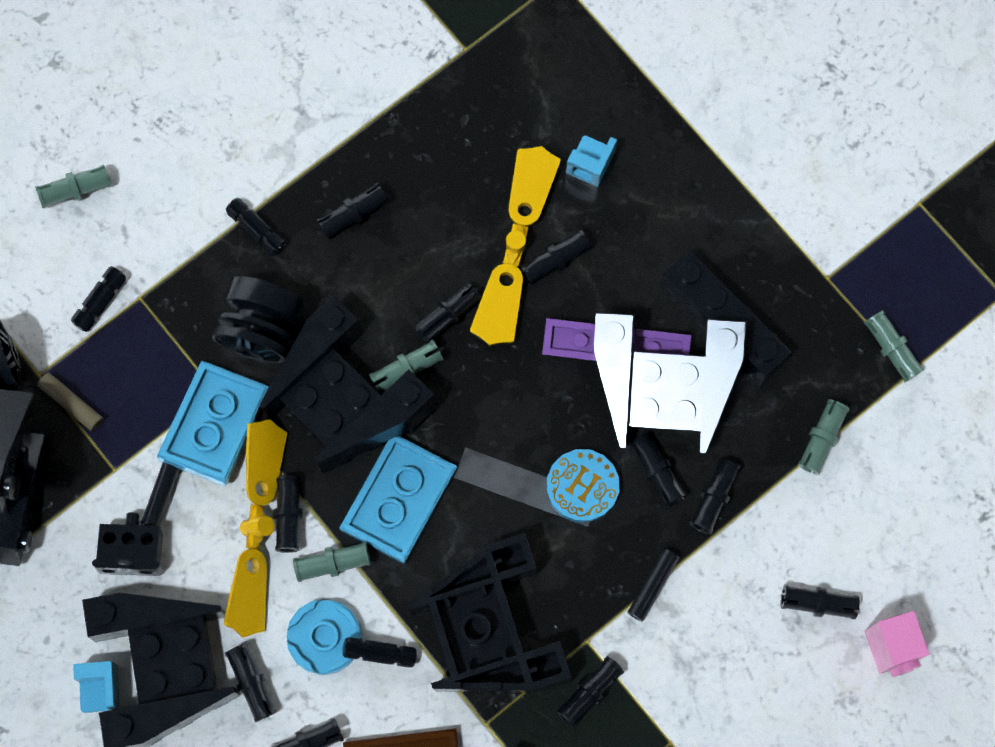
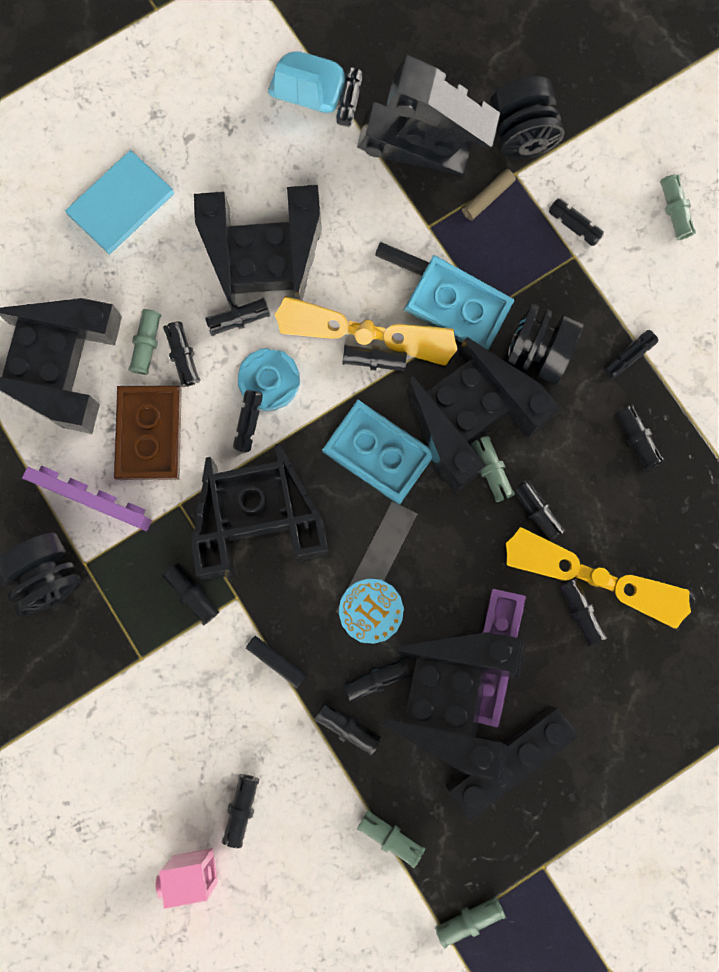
camera: 100 degrees right, 5 degrees up
medium azure panel [73,661,120,713] -> none
black piece [92,512,163,576] -> none
sand green pin [293,542,371,582] -> none
medium azure panel [566,136,617,187] -> none

